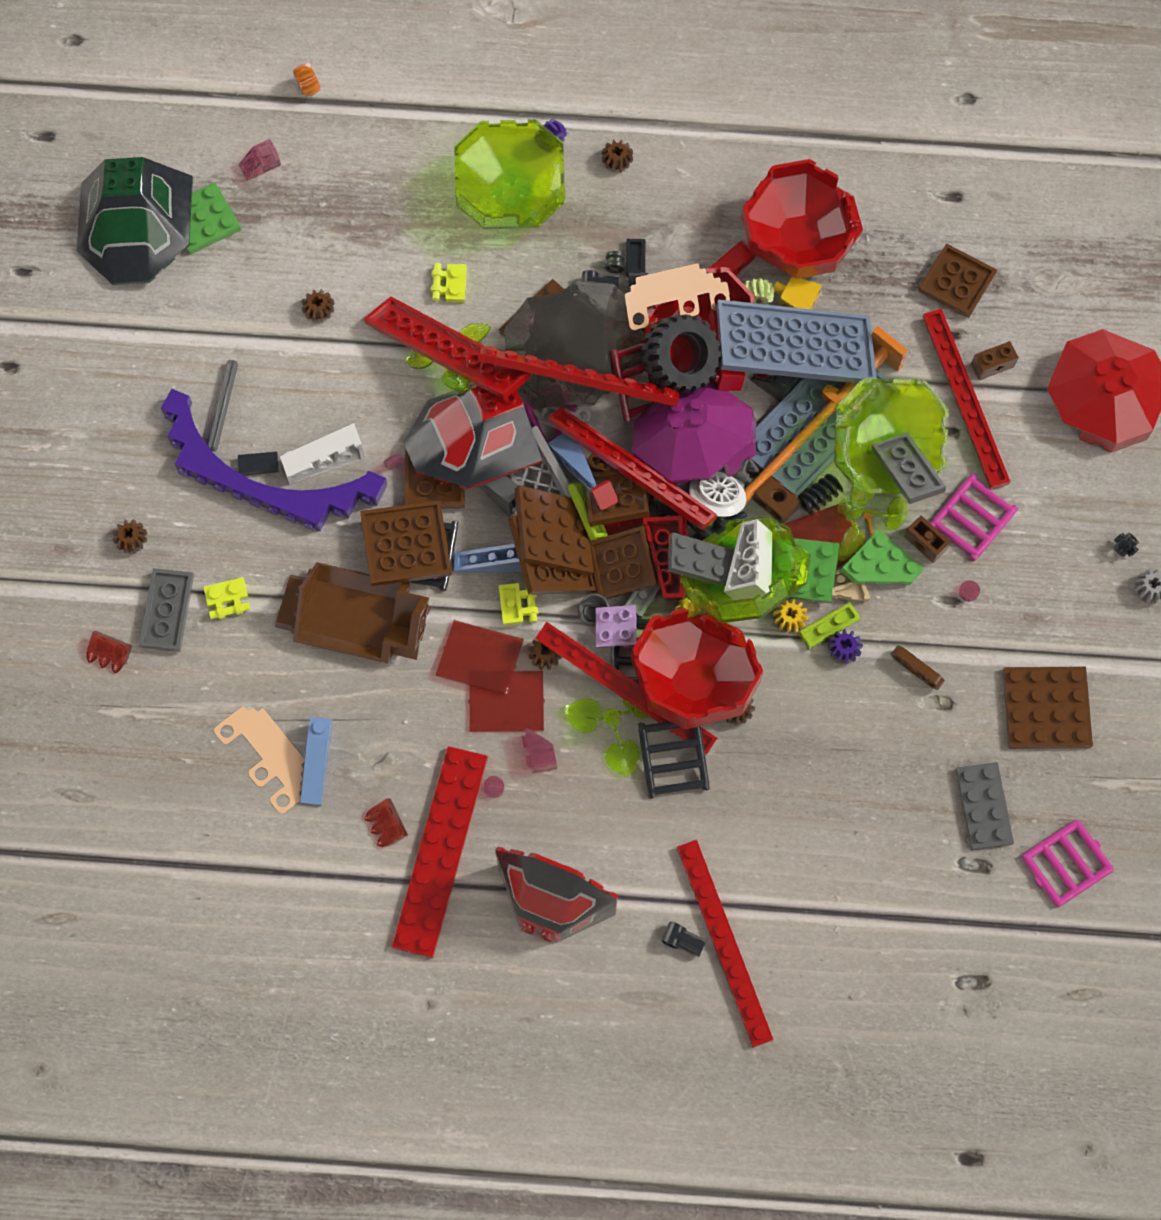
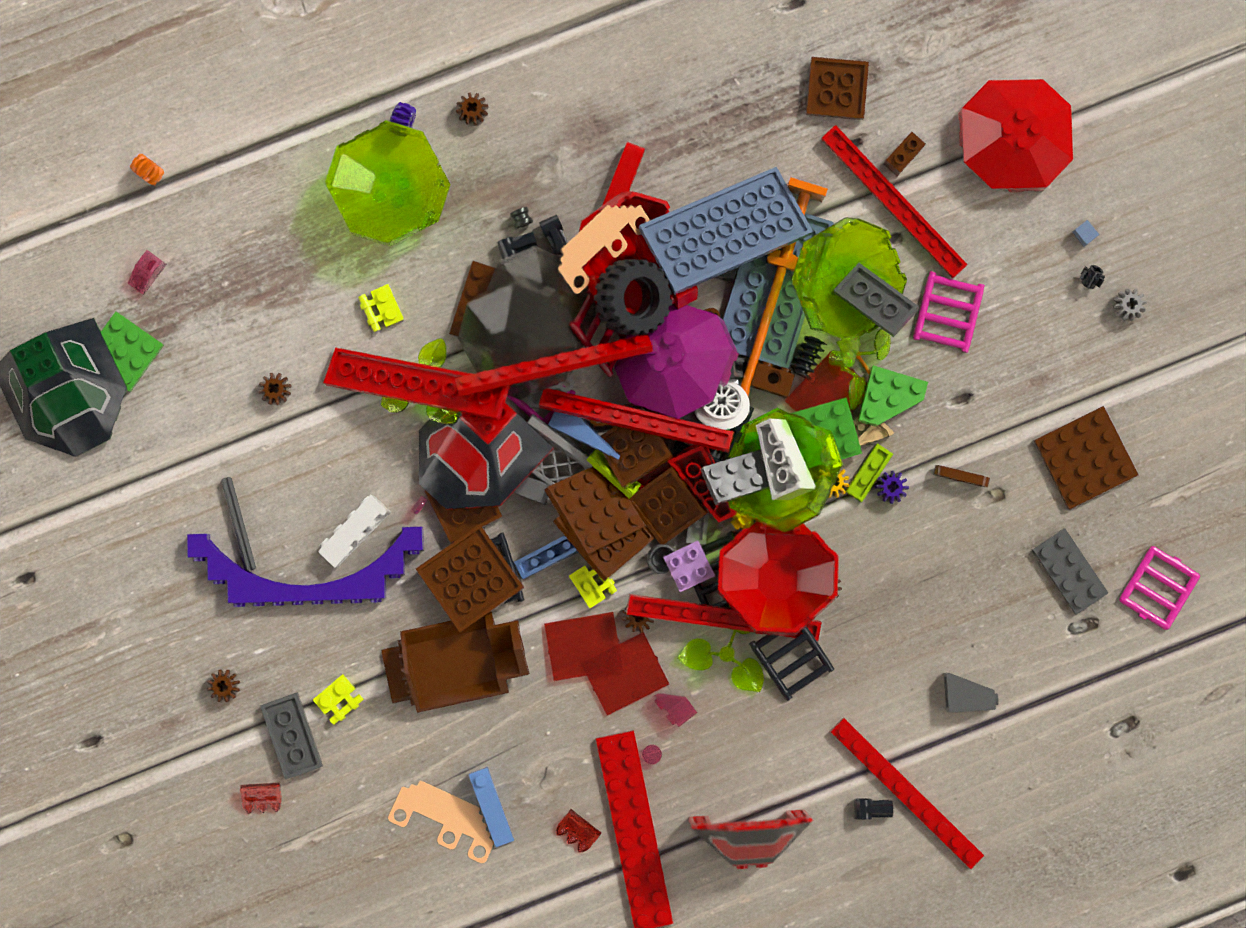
camera: 30 degrees left, 15 degrees up
black tile [238,451,279,476] -> none
slope [591,480,618,510] -> none
black tile [626,239,646,276] -> none
red windscreen [741,159,863,279] -> none
yellowish green gear [744,278,774,305] -> none
yellow torso [774,277,822,309] -> none
reddish brown brick [904,515,951,563] -> none
clear pink tile [959,580,980,602] -> none
none -> dark grey slope [944,672,999,713]
none -> sand blue slope [1072,220,1099,247]

